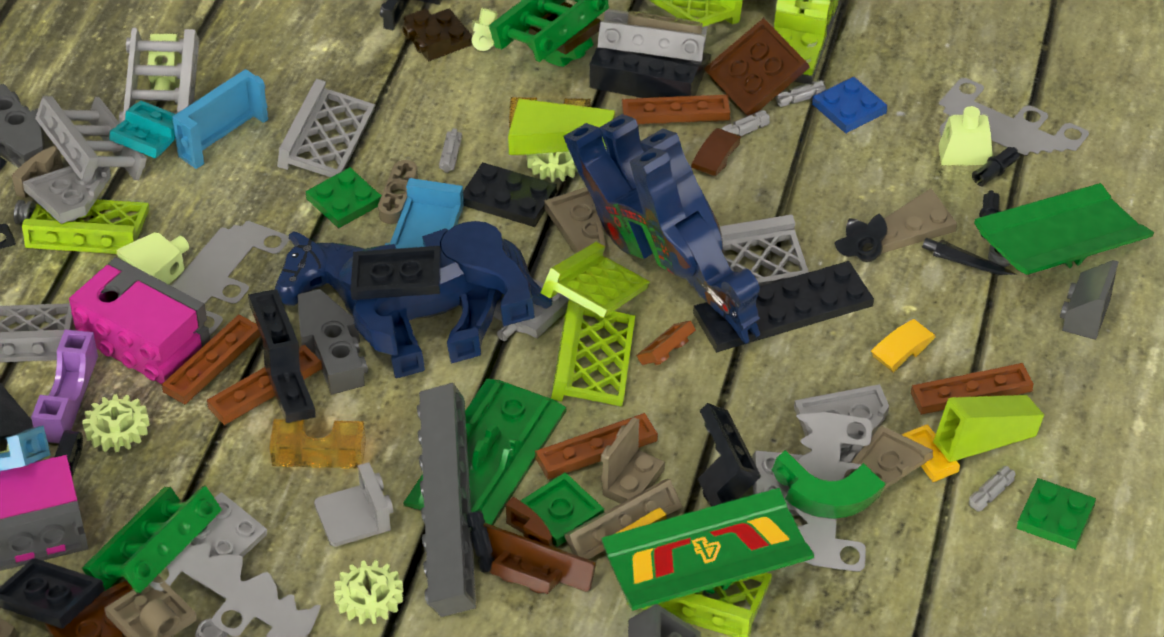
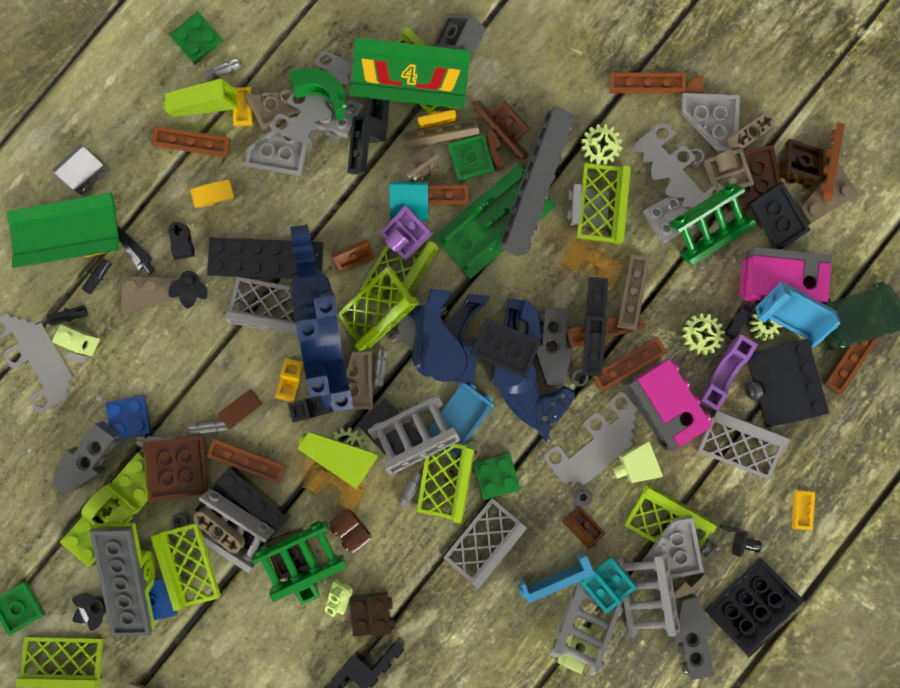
camera: 160 degrees left, 40 degrees up
black axle [466,511,495,572] -> none
none -> dark grey brick [52,421,121,495]
none -> black piece [168,222,195,260]
none -> dark grey plate [171,512,191,532]
none -> reddish brown brick [329,507,373,553]
none -> light grey fence [368,395,461,475]
none -> light grey axle [373,349,387,387]
none -> medium lavender plate [380,205,433,260]
none -> teal slope [389,182,428,220]
none -> lime fence [417,443,476,524]
none -> reddish brown slope [562,506,605,549]
none -> dark grey plate [573,487,592,507]
none -> lime fence [576,163,631,245]
none -> dark tan plate [617,254,650,331]
none -> dark grey plate [745,381,763,401]

